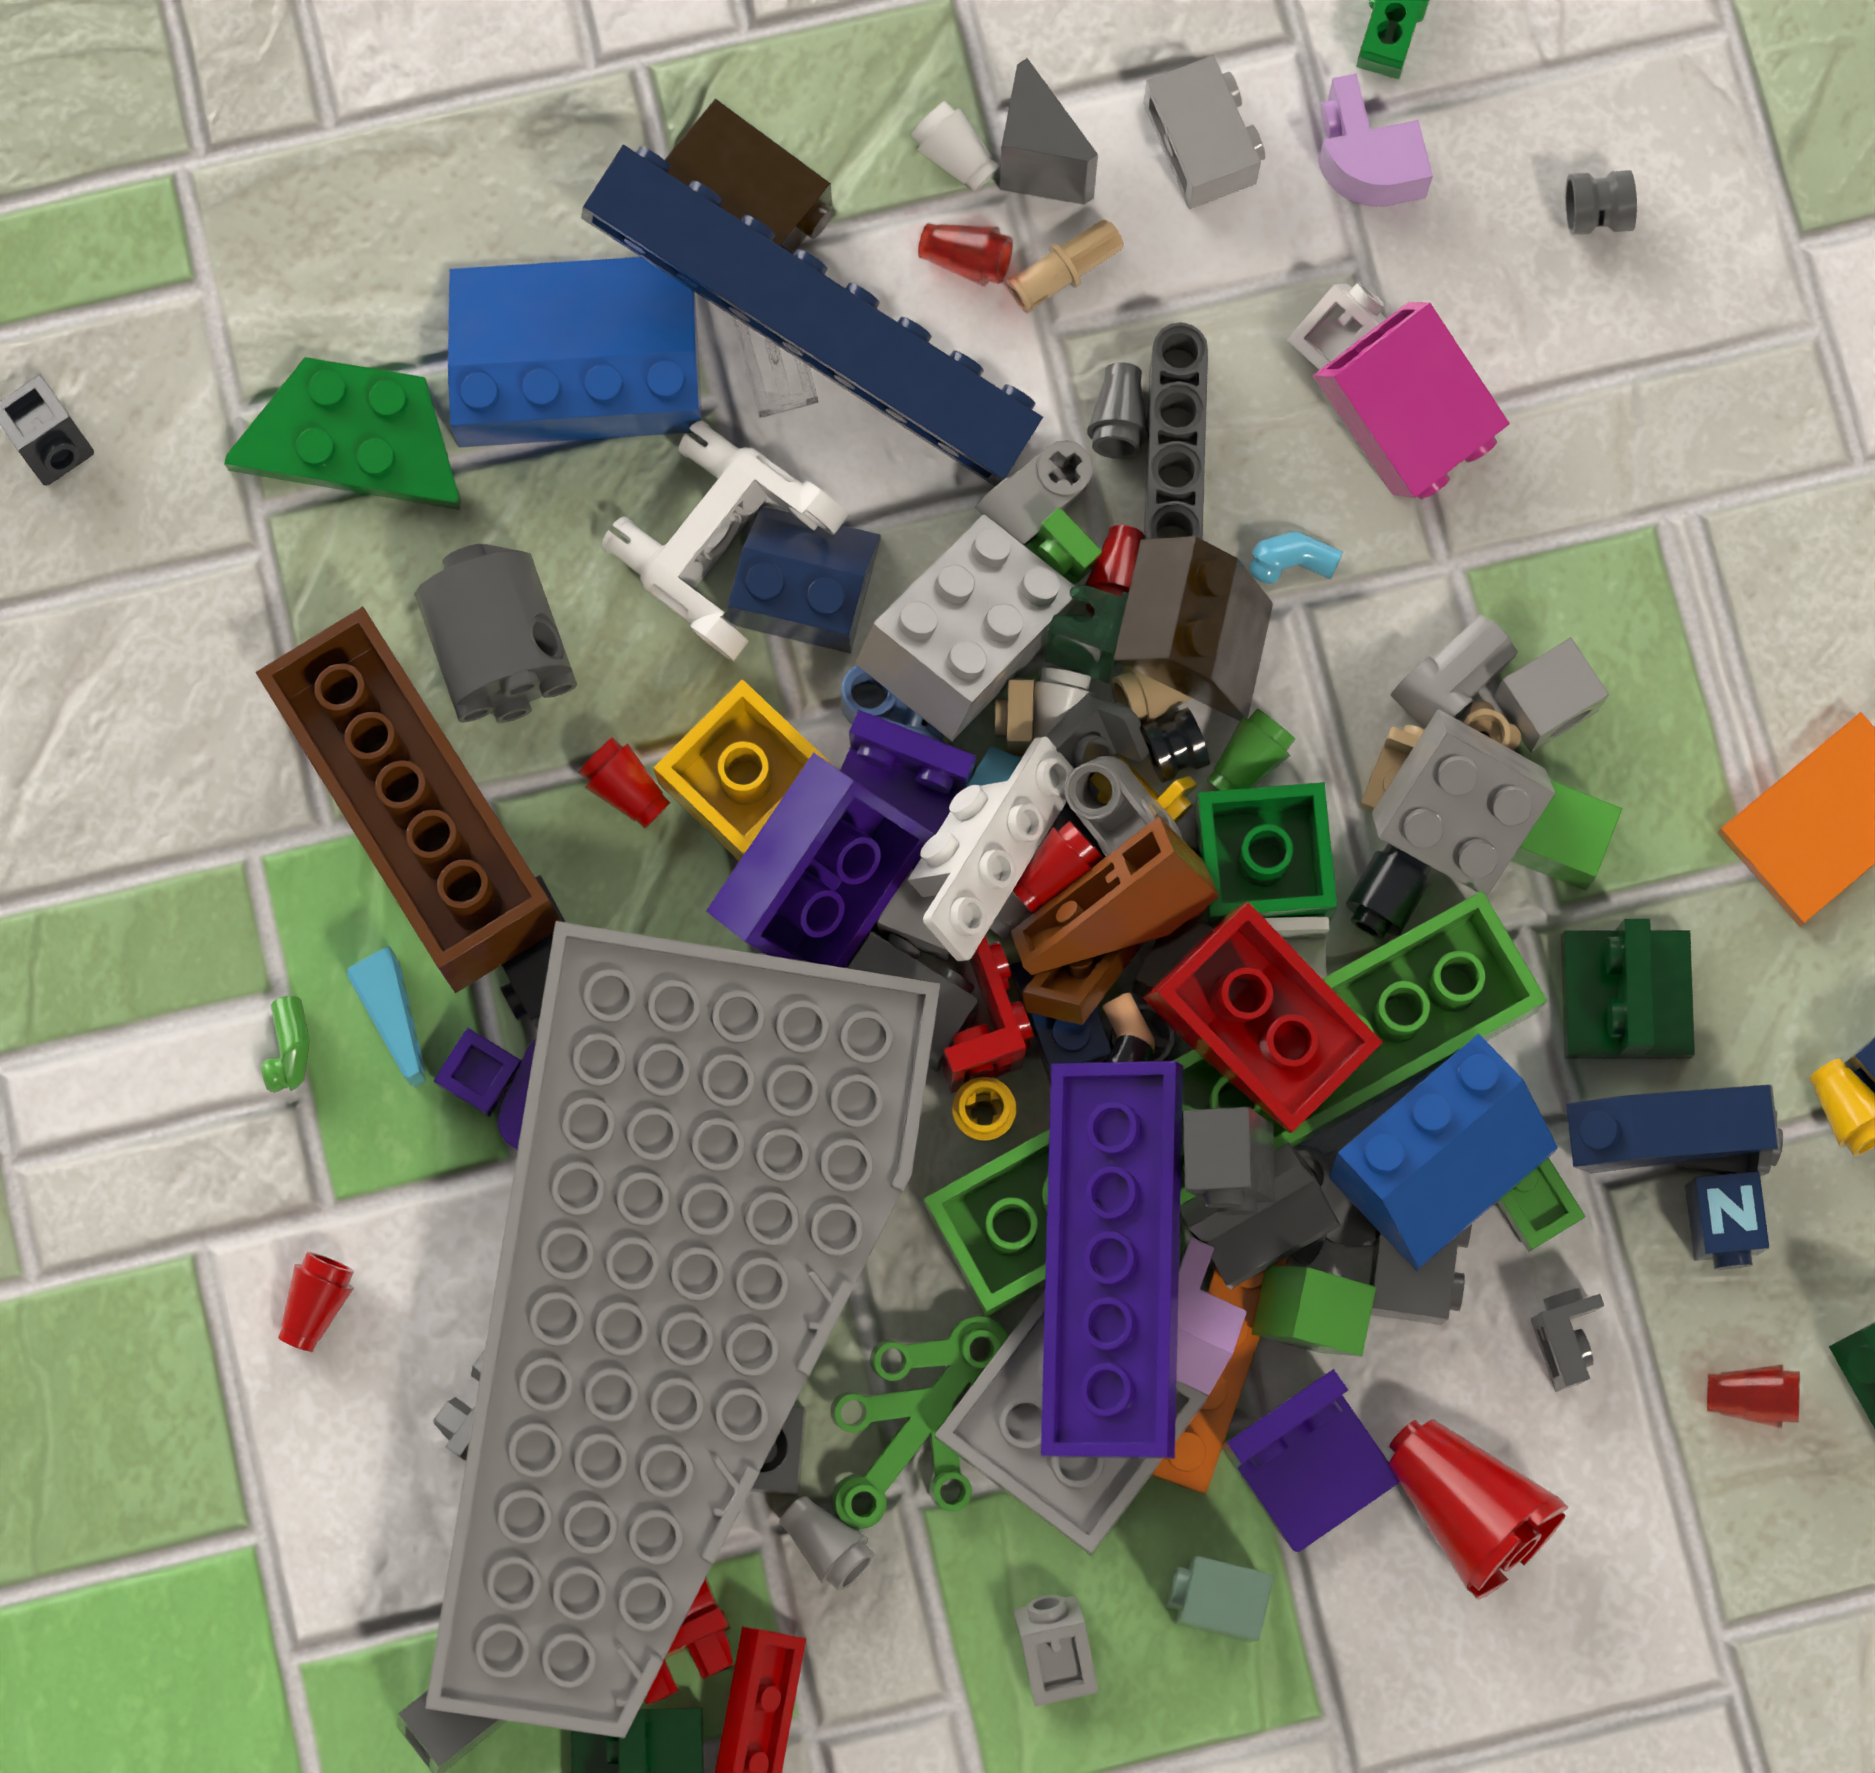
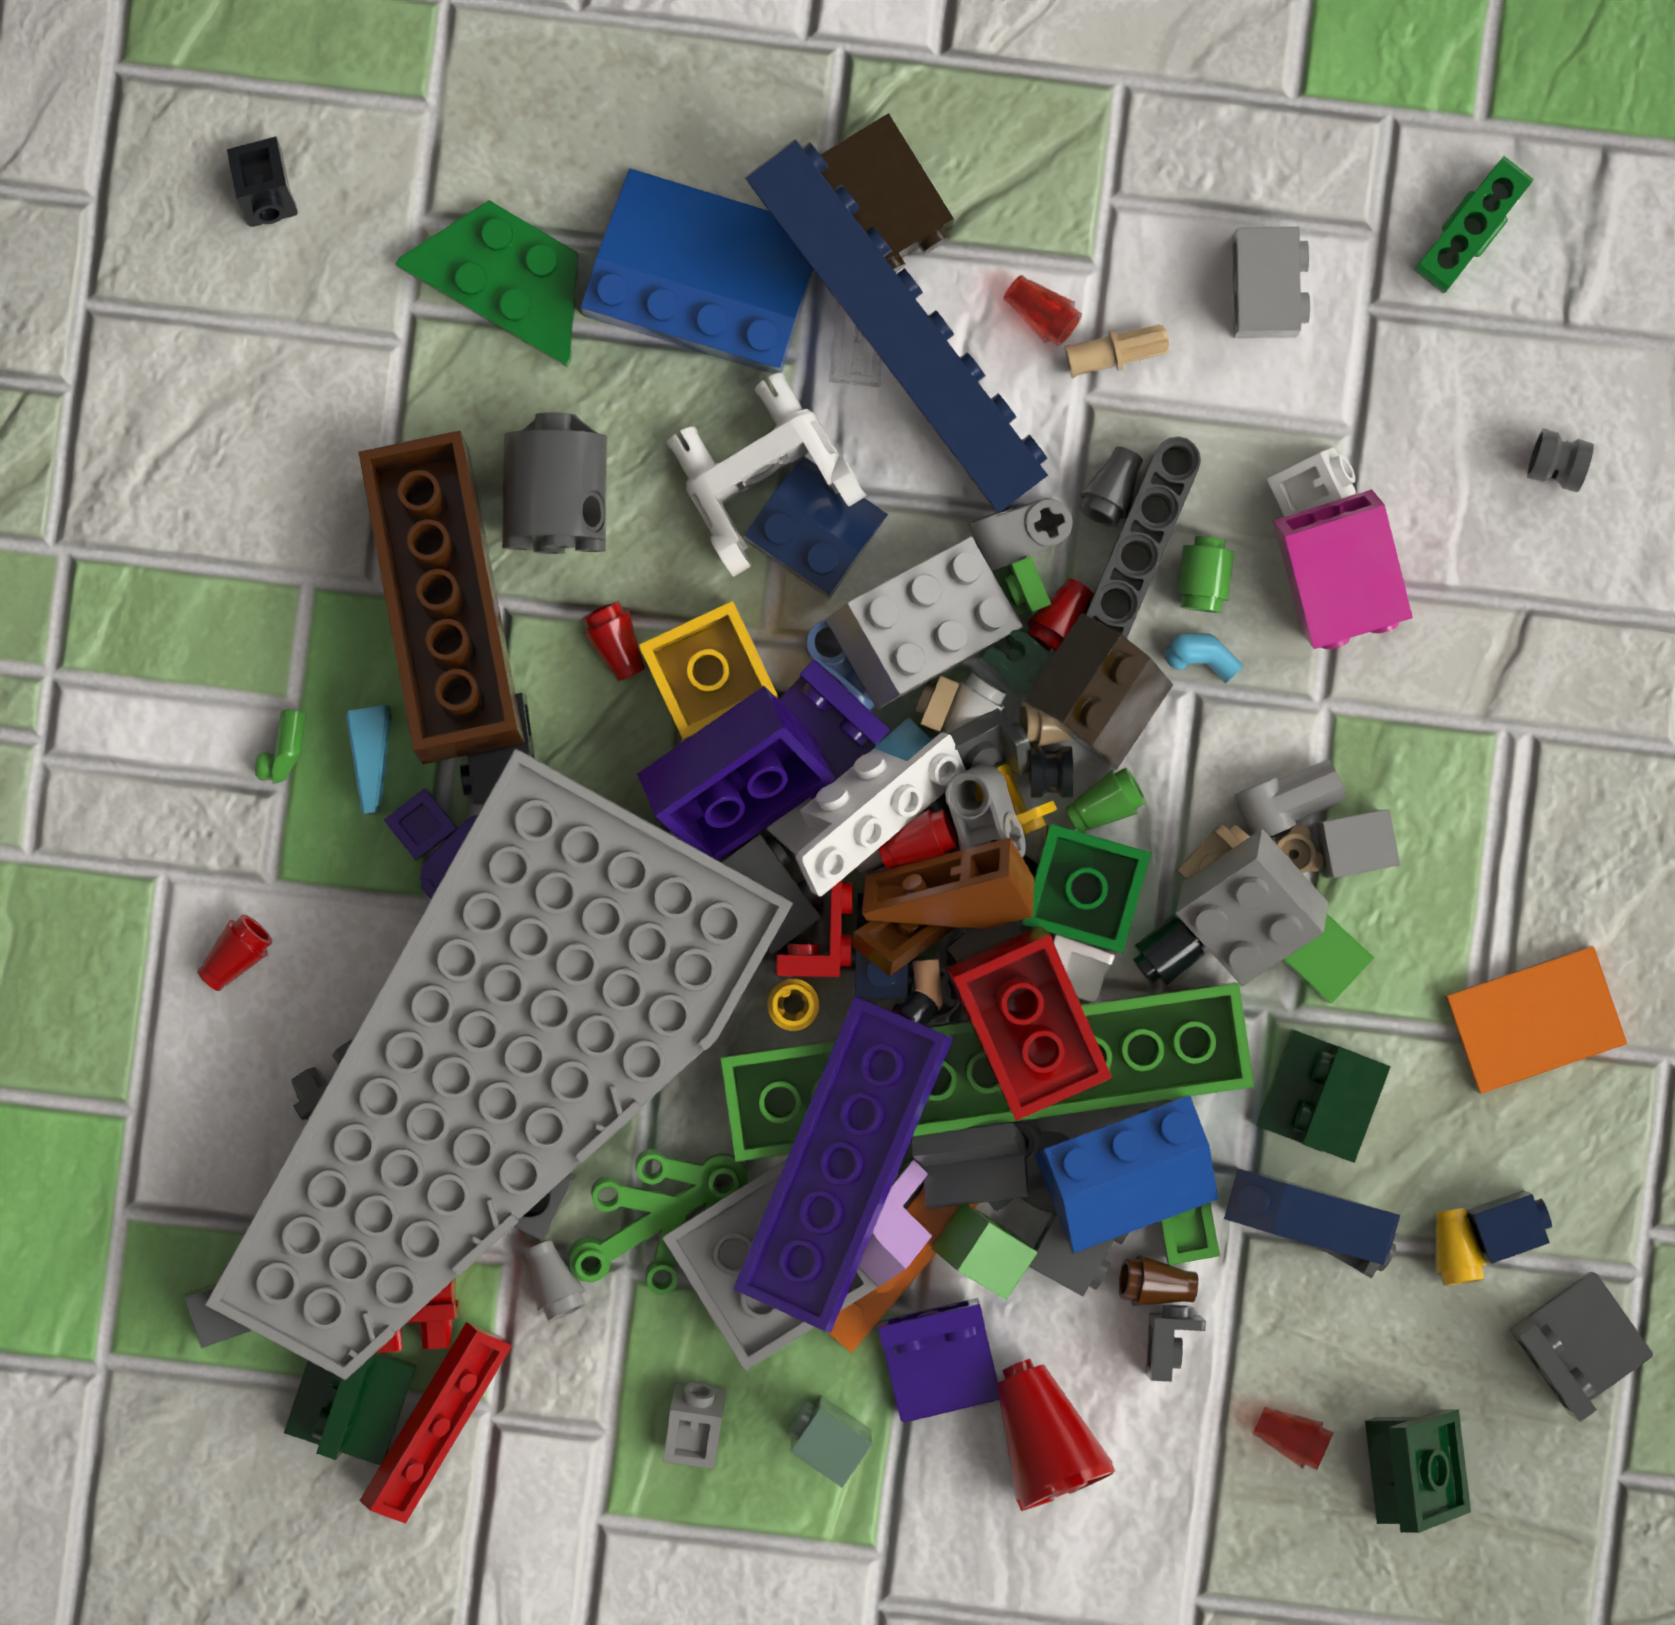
camera: 20 degrees right, 10 degrees up
white cone [911,101,1000,193] -> none
dark grey slope [1000,58,1098,205] -> none
dark grey brick [1183,1107,1275,1215] -> none
lavender brick [1318,73,1433,207] -> none
dark blue brick [1685,1171,1770,1270] -> none
none -> reddish brown cone [1119,1255,1199,1306]
none -> bright green brick [1177,536,1235,613]

